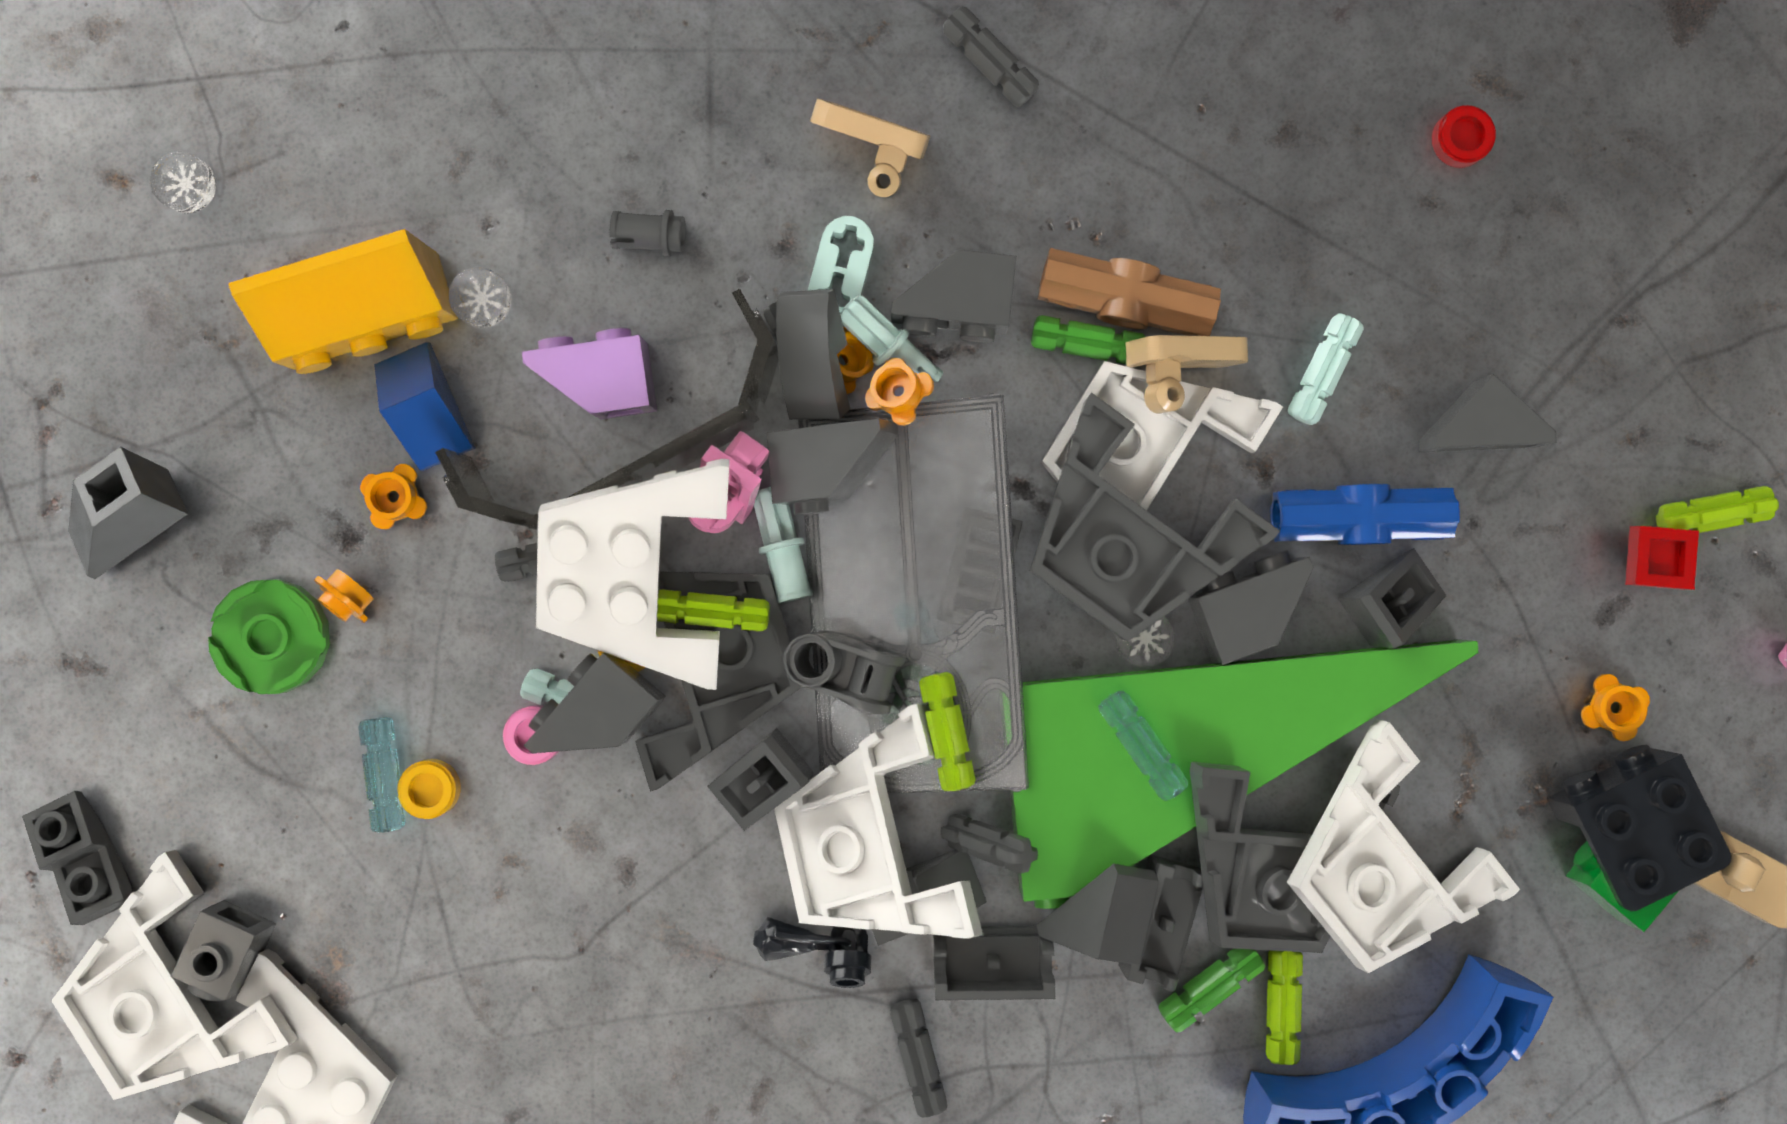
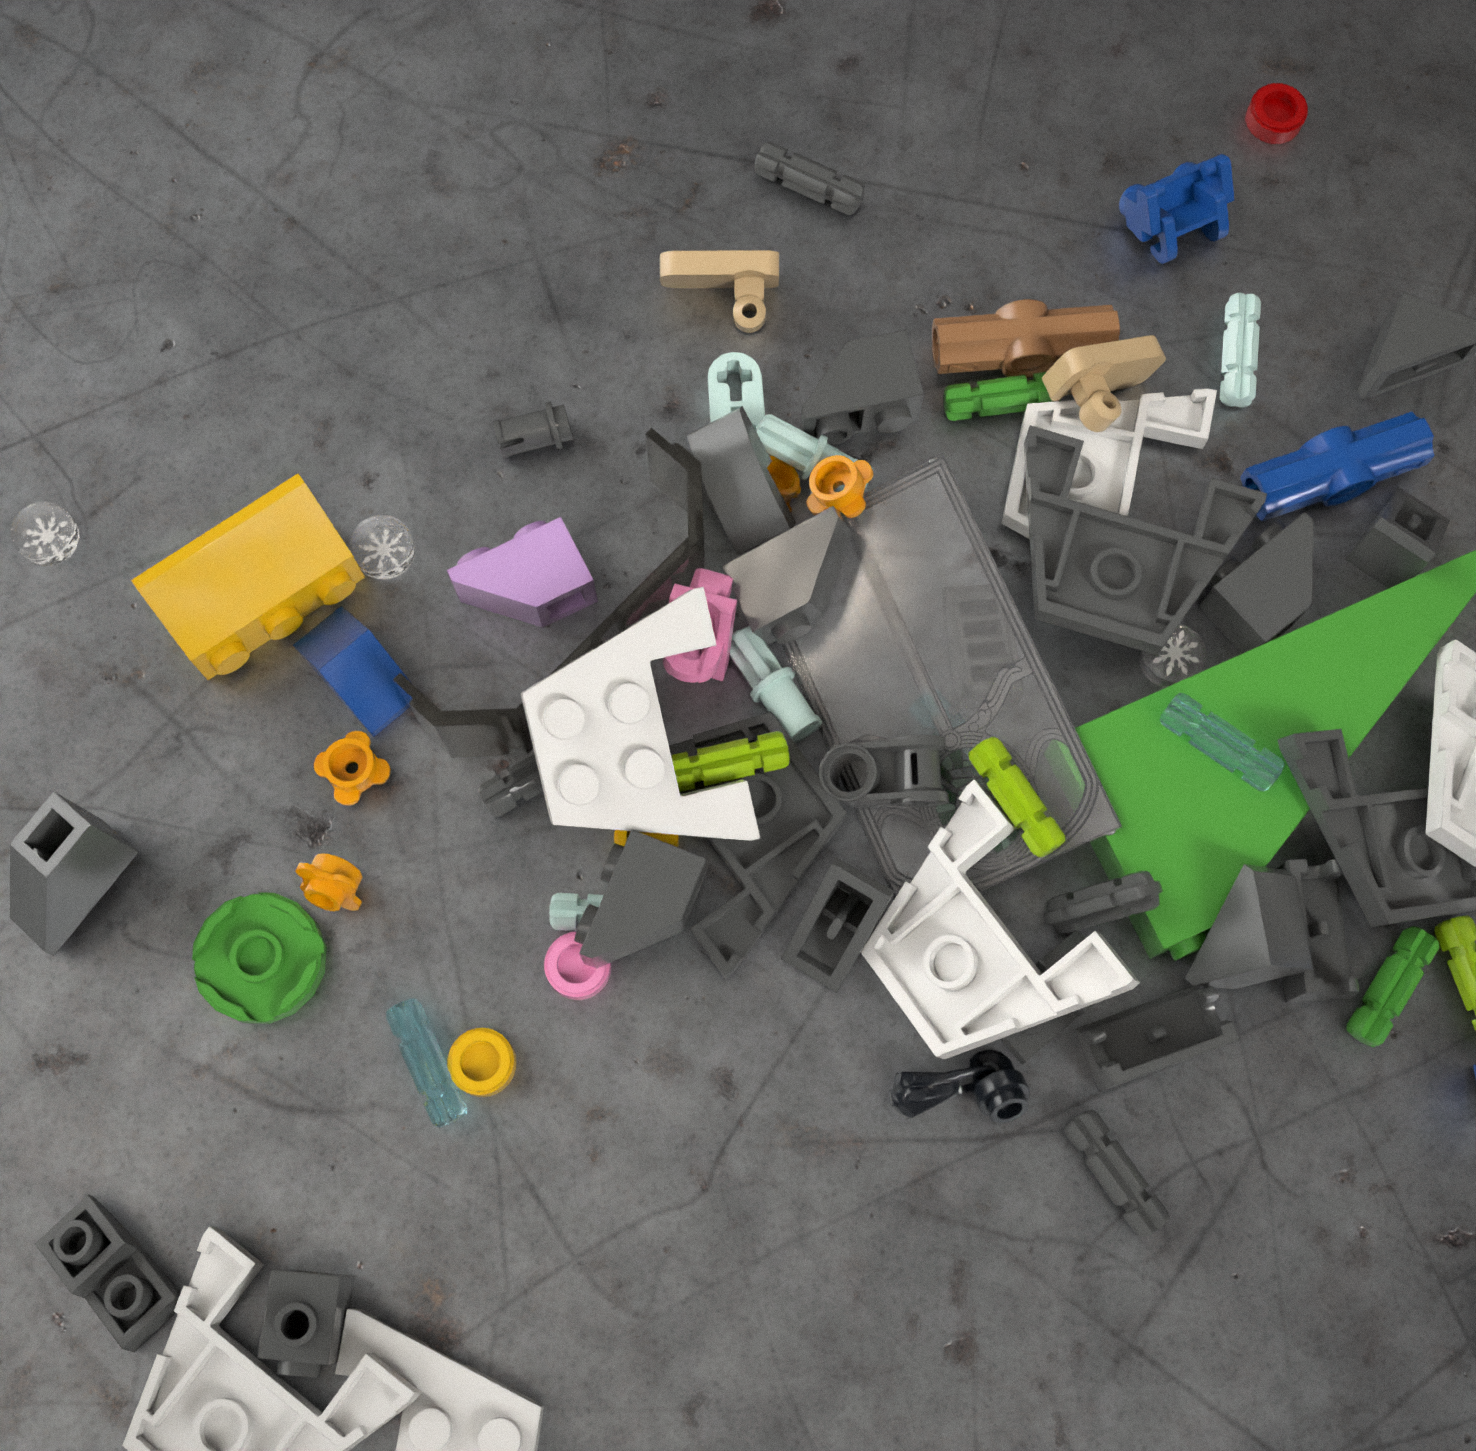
camera: 20 degrees left, 15 degrees down
none -> blue piece [1119,154,1235,264]

